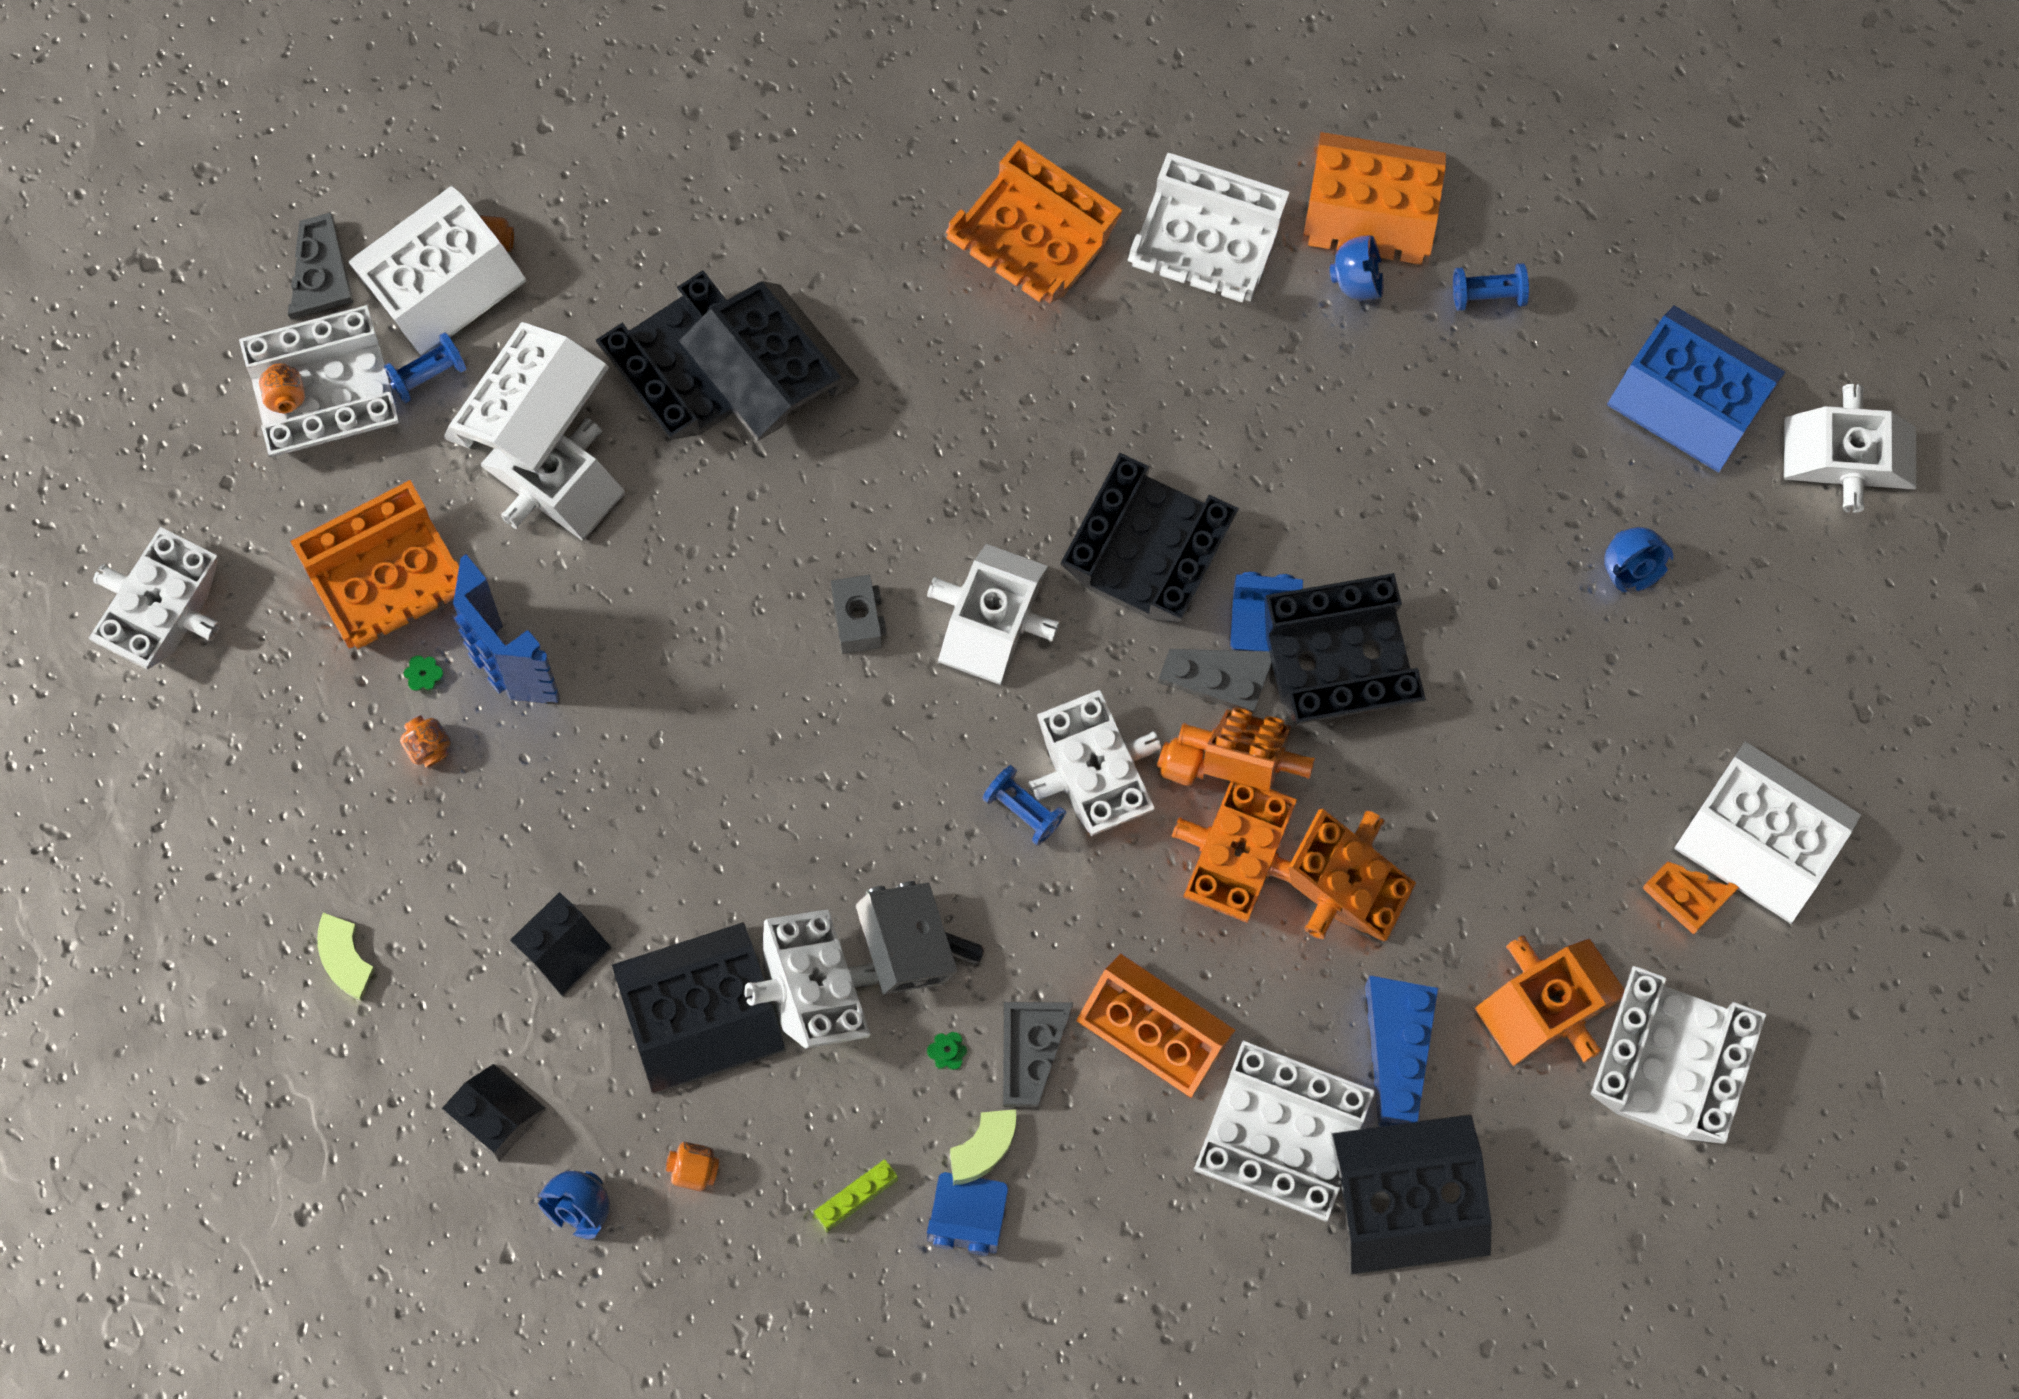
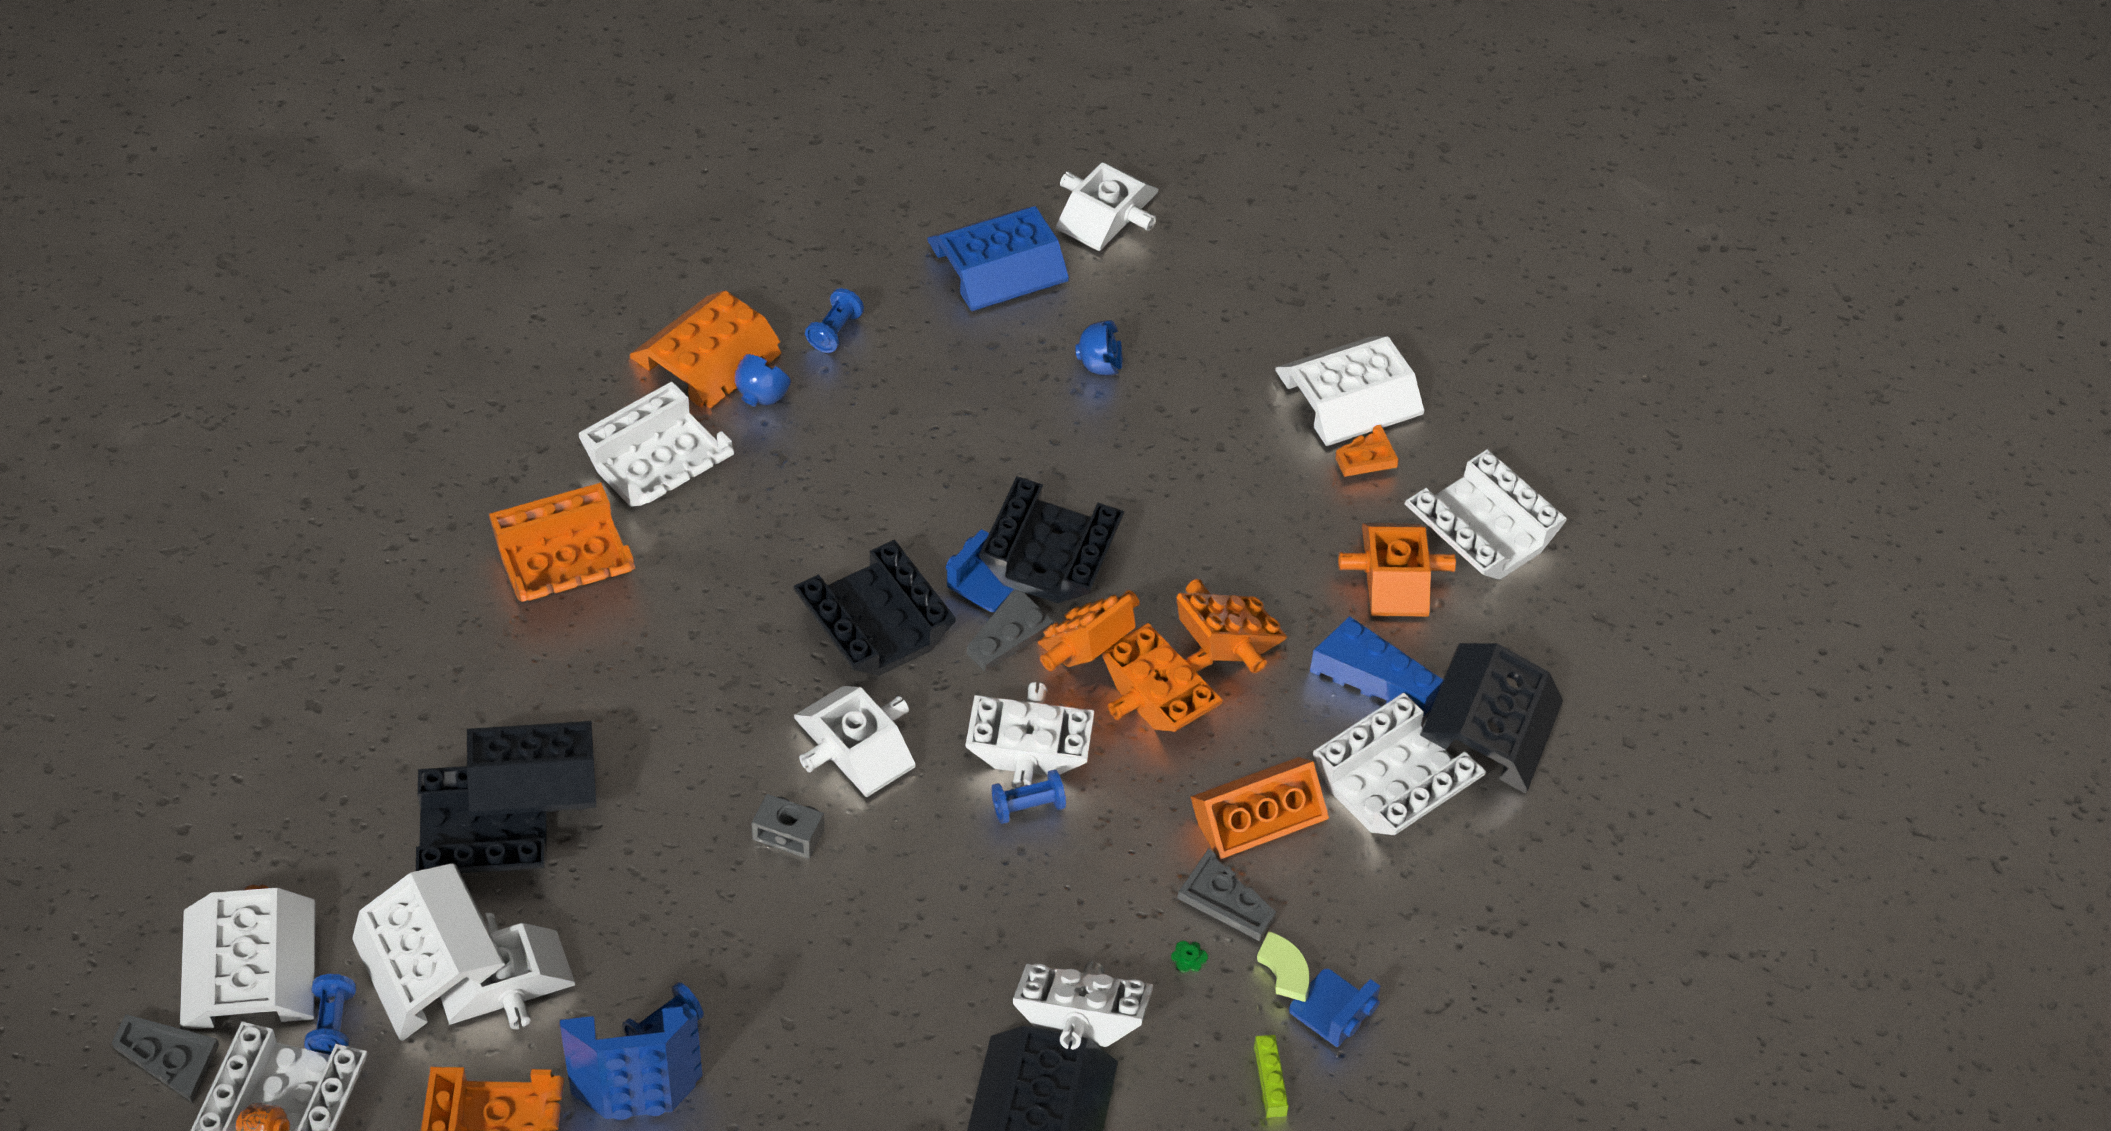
camera: 60 degrees left, 20 degrees down
dark grey piece [855,881,984,995] -> none
orange head [1156,737,1204,786] -> none
none -> blue hose [622,982,704,1036]

